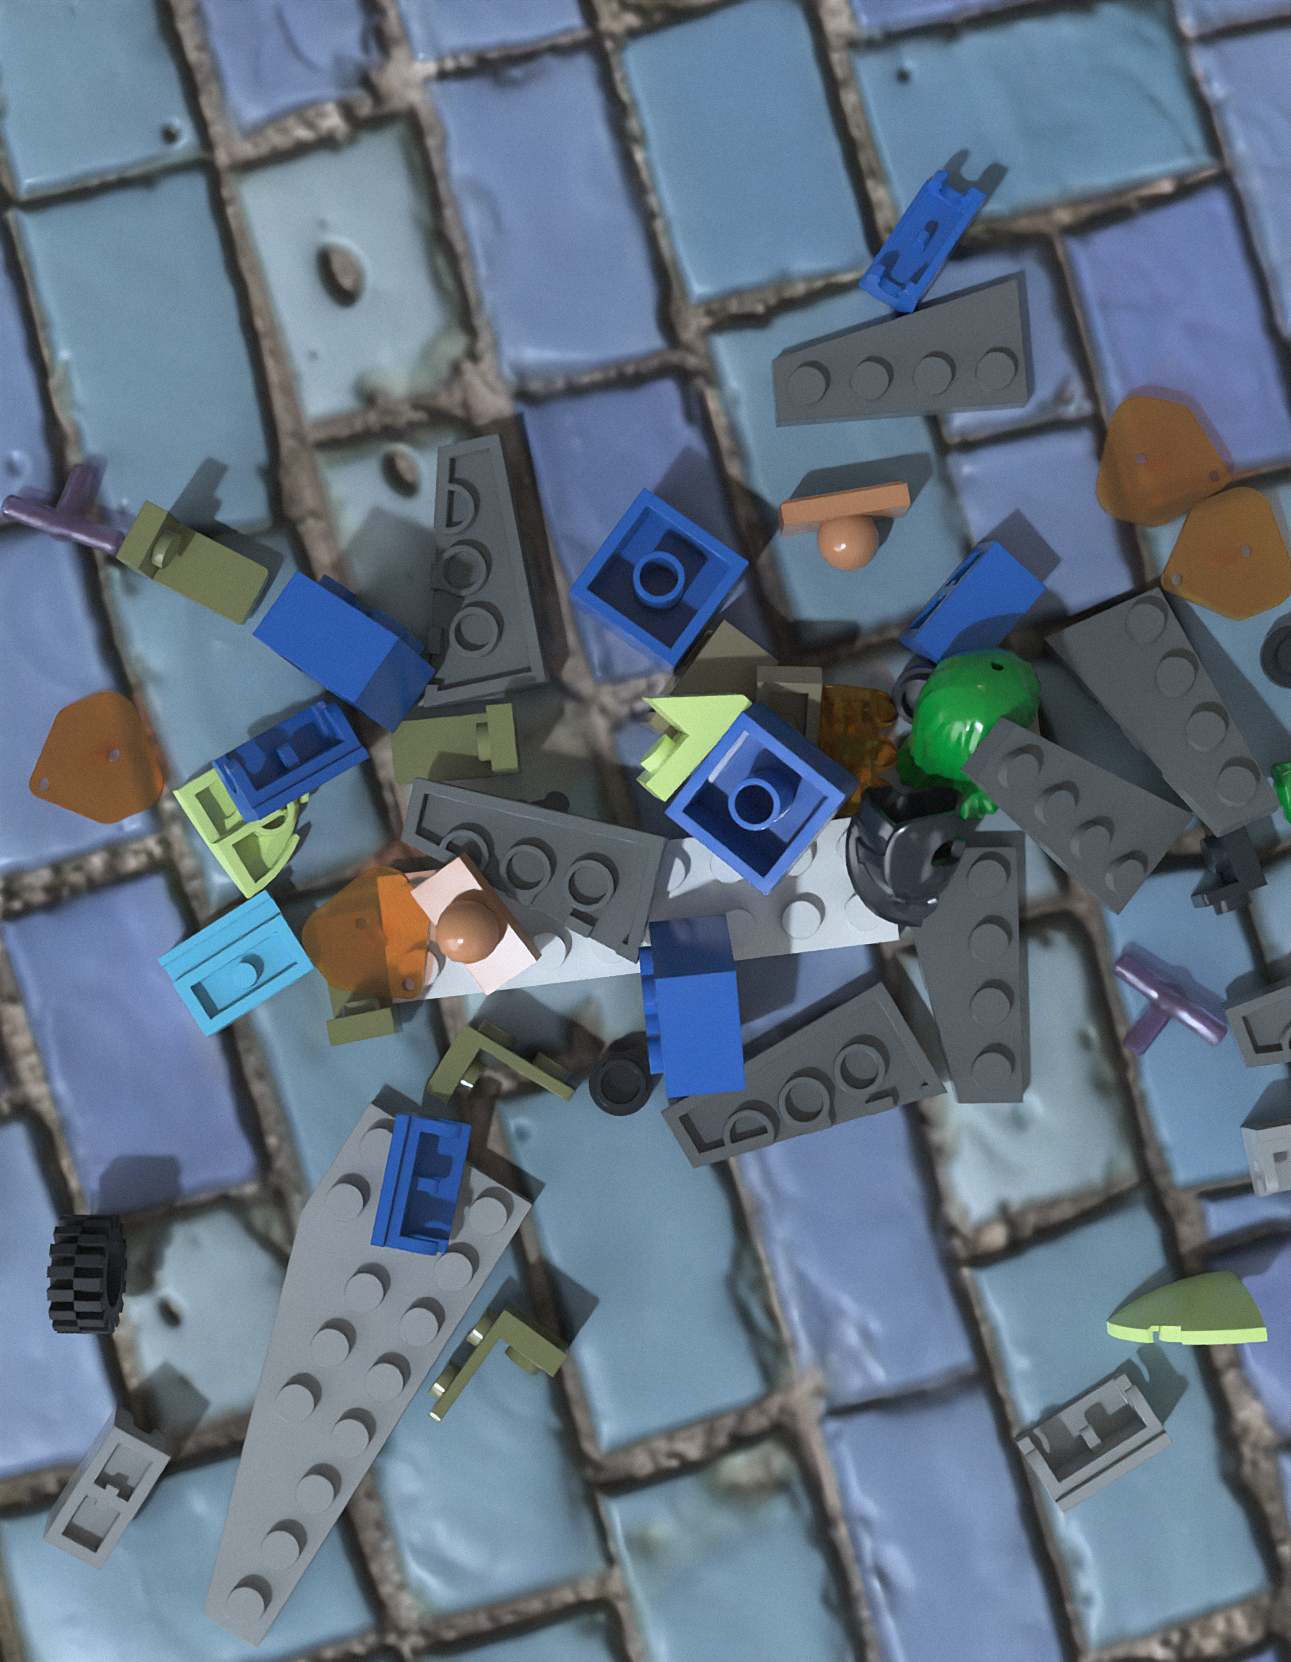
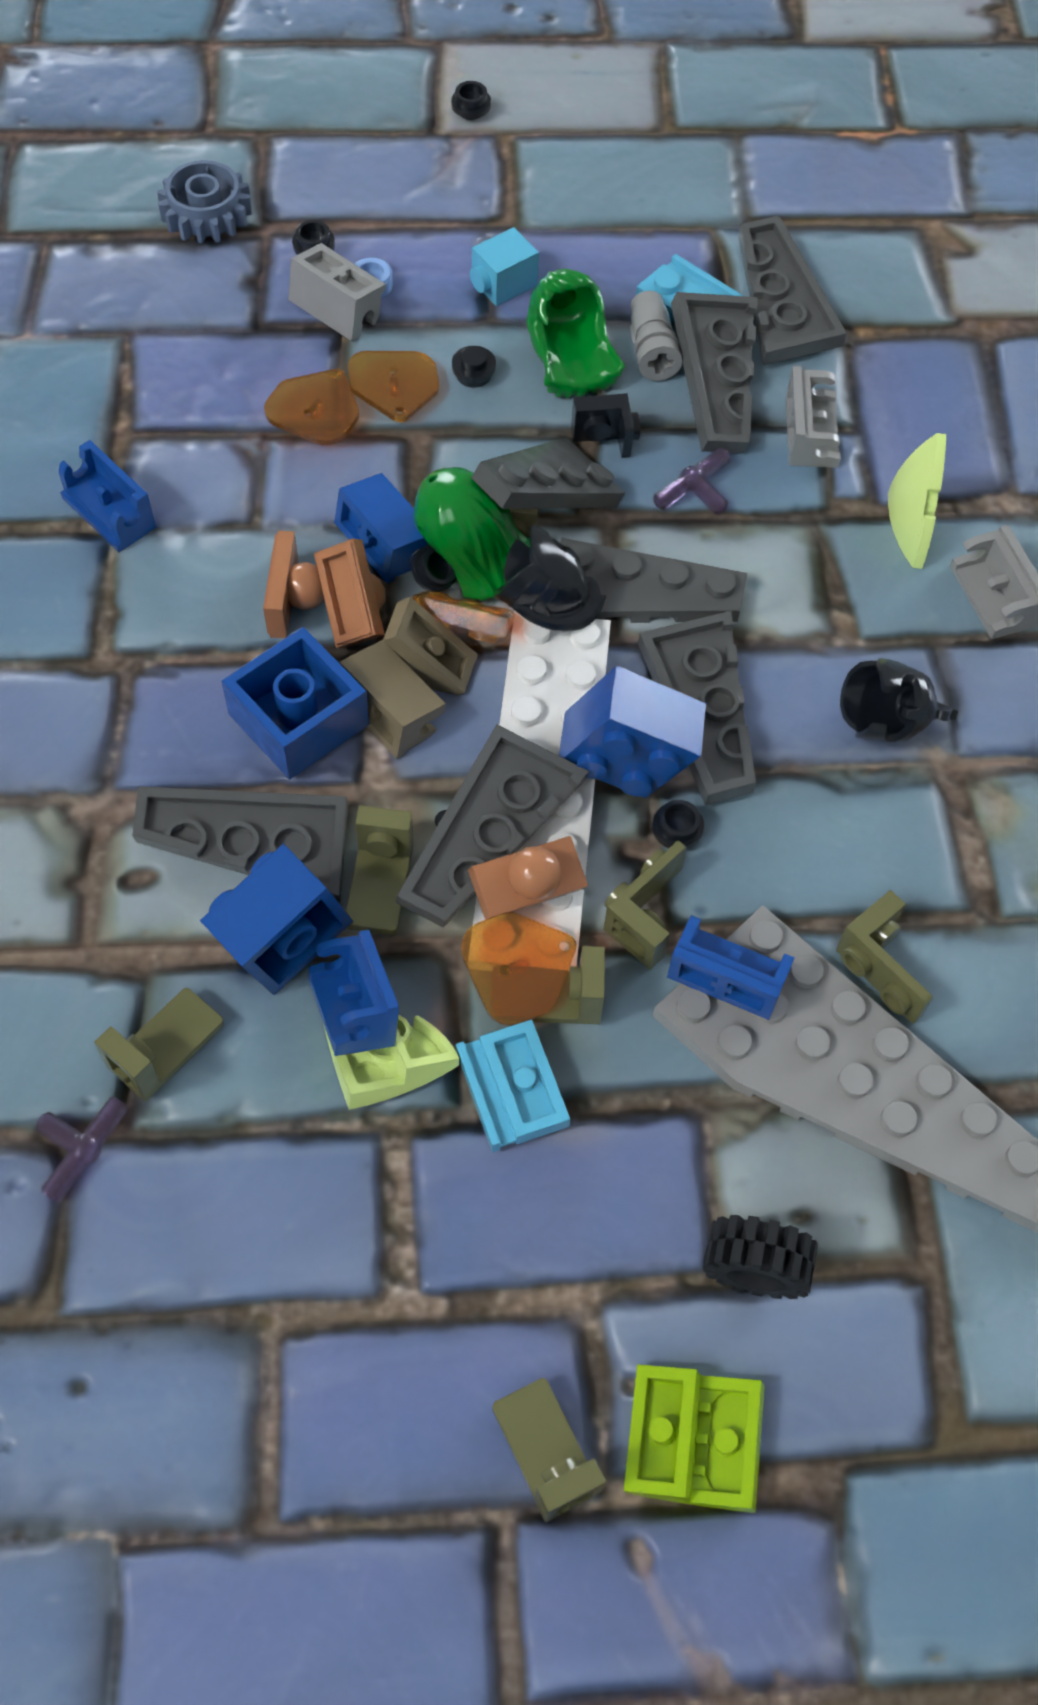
camera: 80 degrees left, 25 degrees down
clear orange piece [29,692,165,825] -> none
light grey hinge [43,1405,171,1570] -> none
yellowish green slope [636,692,753,801] -> none
blue brick [664,701,861,896] -> none
dark grey wing [771,279,1028,427] -> none
dark grey wing [1043,587,1280,838] -> none
none -> nougat tile [314,539,386,648]
none -> black helmet [840,658,958,742]

